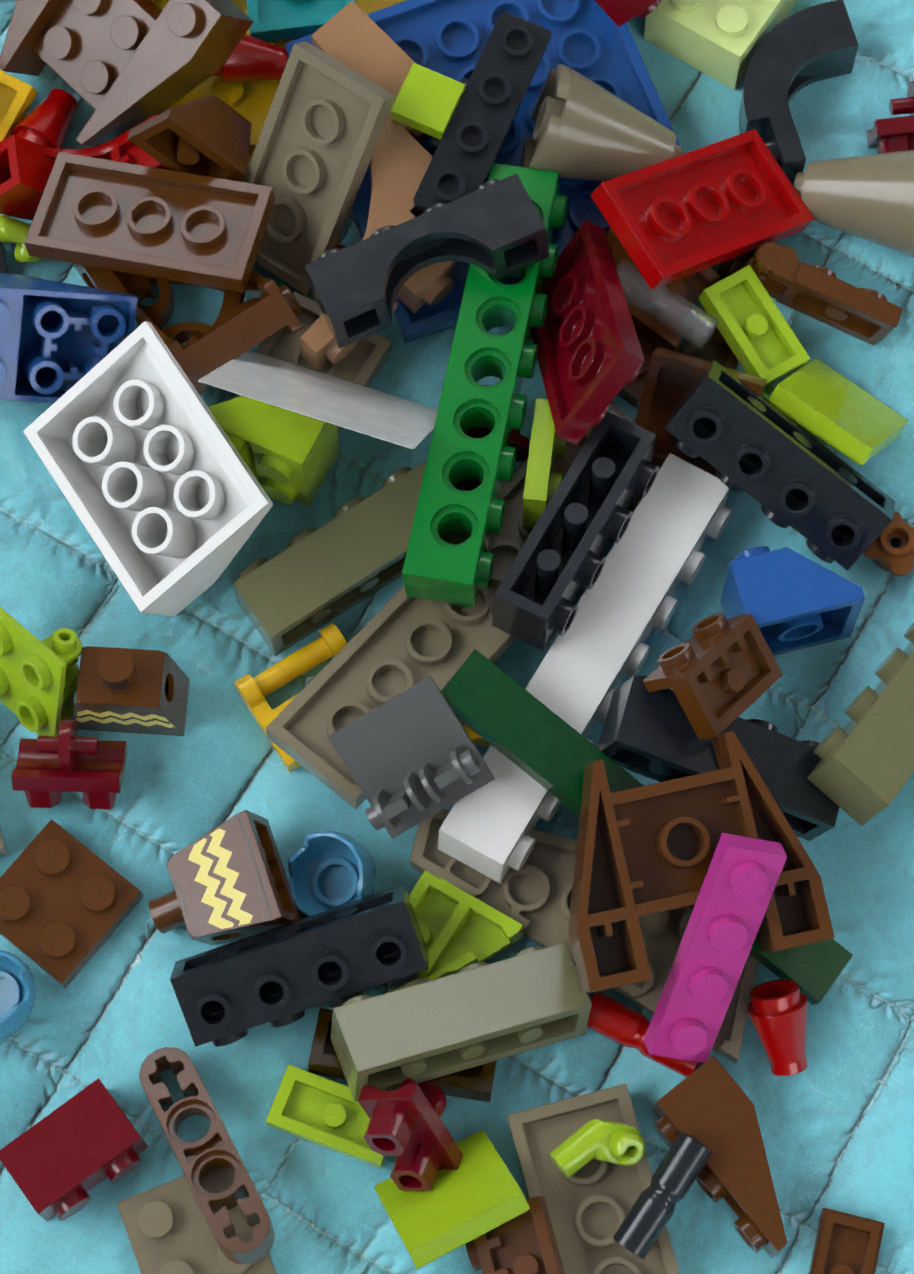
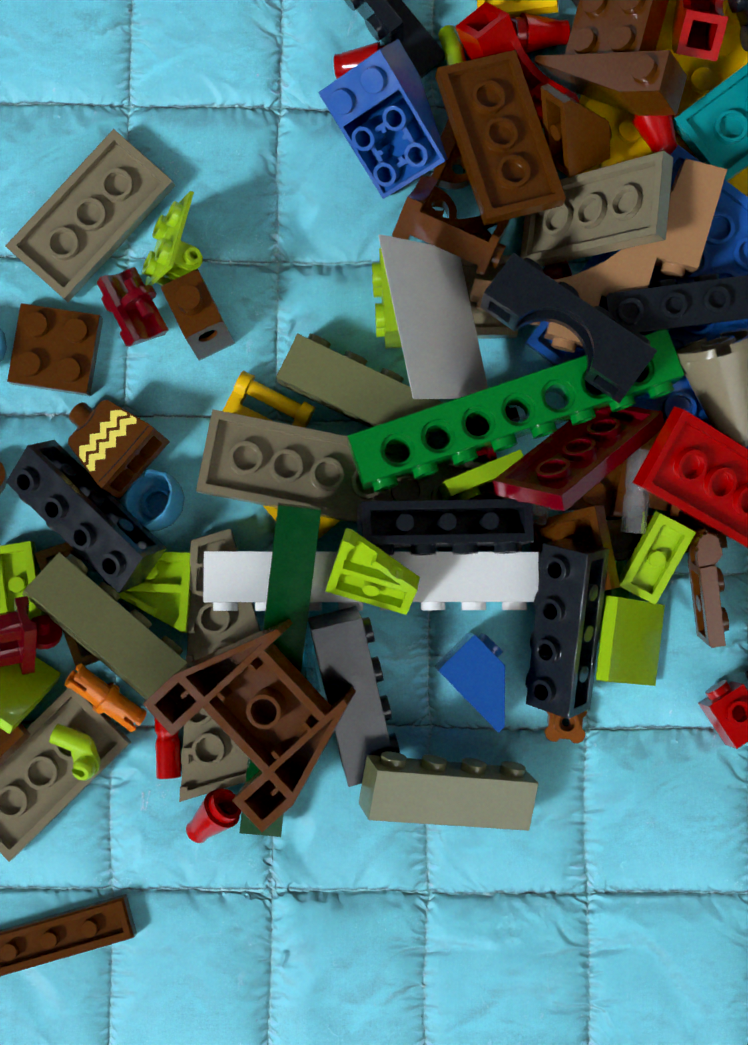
camera: 60 degrees right, 15 degrees up
white slope [23,321,273,617] -> none
dark grey hinge [328,675,495,839] -> none
lime tile [390,62,465,140] -> none
black piece [613,1131,713,1259] -> none
reddish brown bracket [643,613,783,740] -> none
dark pink plate [644,833,787,1063] -> none
reddish brown slope [653,1056,787,1258] -> none
none -> orange pin [64,664,147,733]
none -> lime wing [325,528,420,615]

